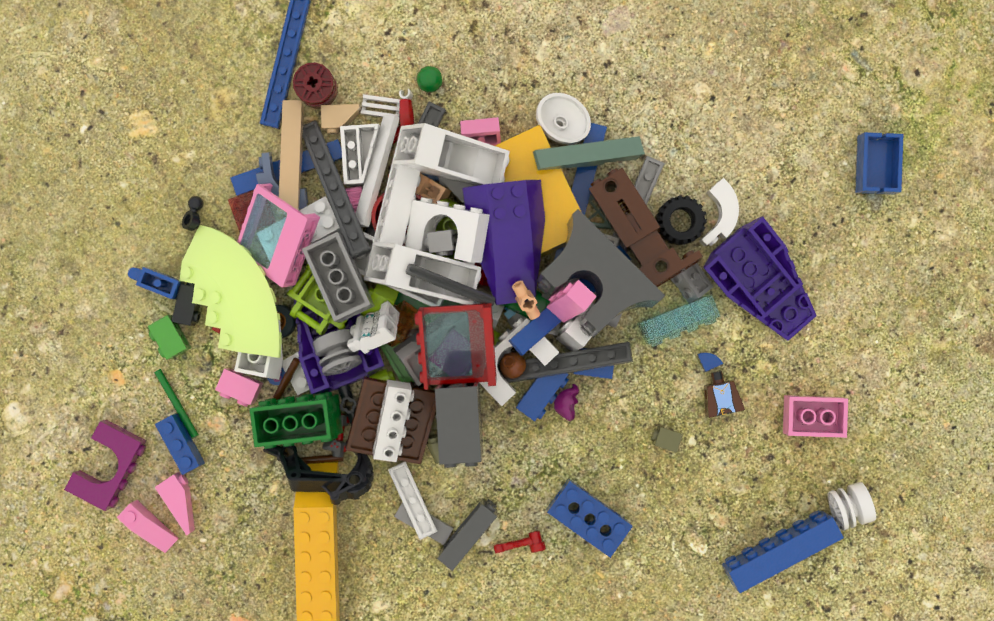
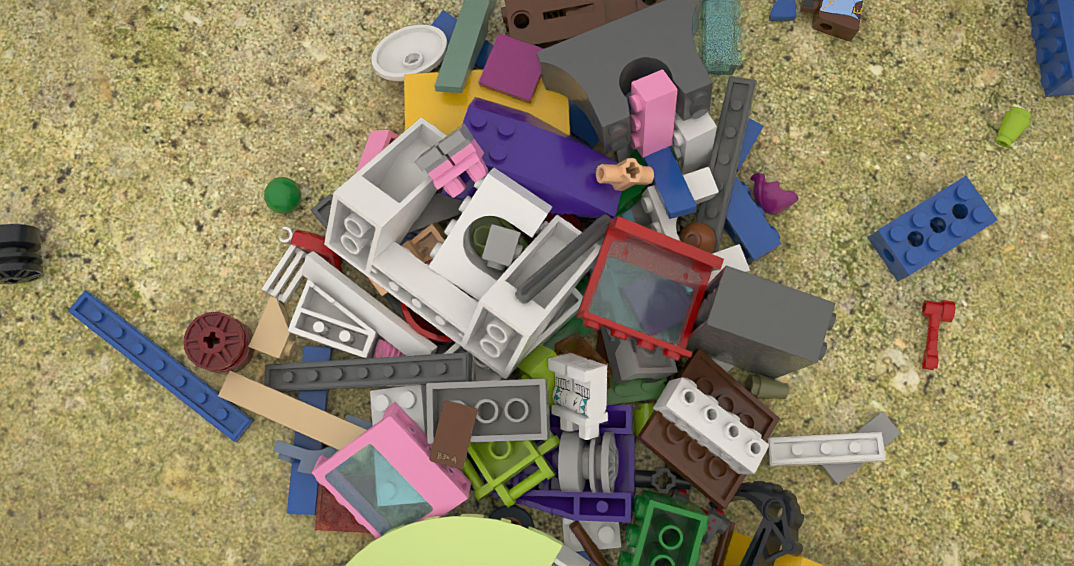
camera: 70 degrees left, 10 degrees down
dark grey piece [437,498,497,571] -> none
olive brick [651,425,683,453] -> none
none -> hips [415,124,488,198]
none -> reddish brown sticker [429,401,478,469]
none -> magenta tile [478,33,543,104]
none -> lime cone [995,107,1032,148]

